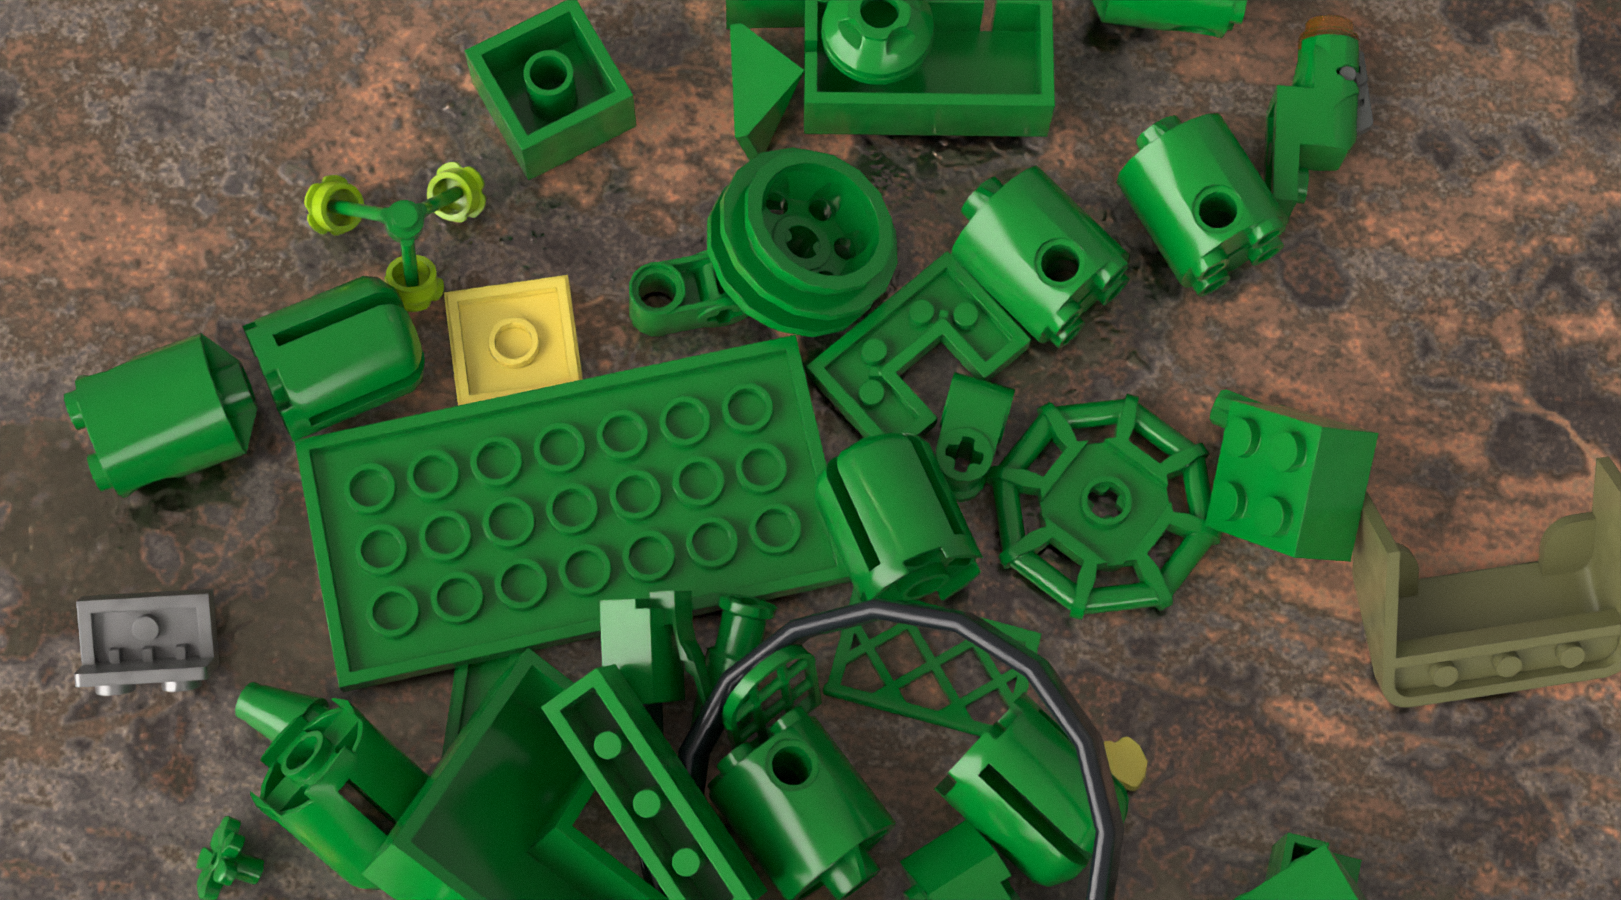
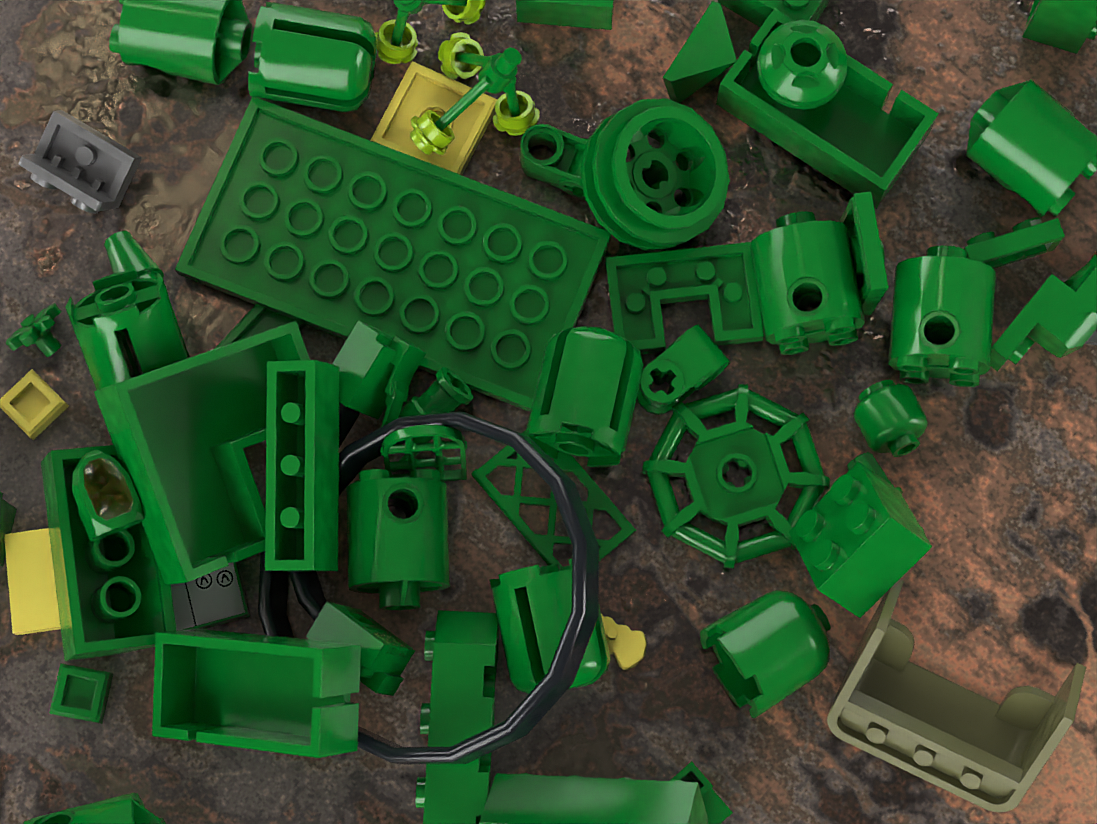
camera: 40 degrees right, 5 degrees up
none -> plant [410,32,540,155]
none -> green cylinder [700,590,831,719]
none -> green plate [839,192,889,315]
none -> green head [853,380,928,457]
none -> green piece [964,217,1065,269]

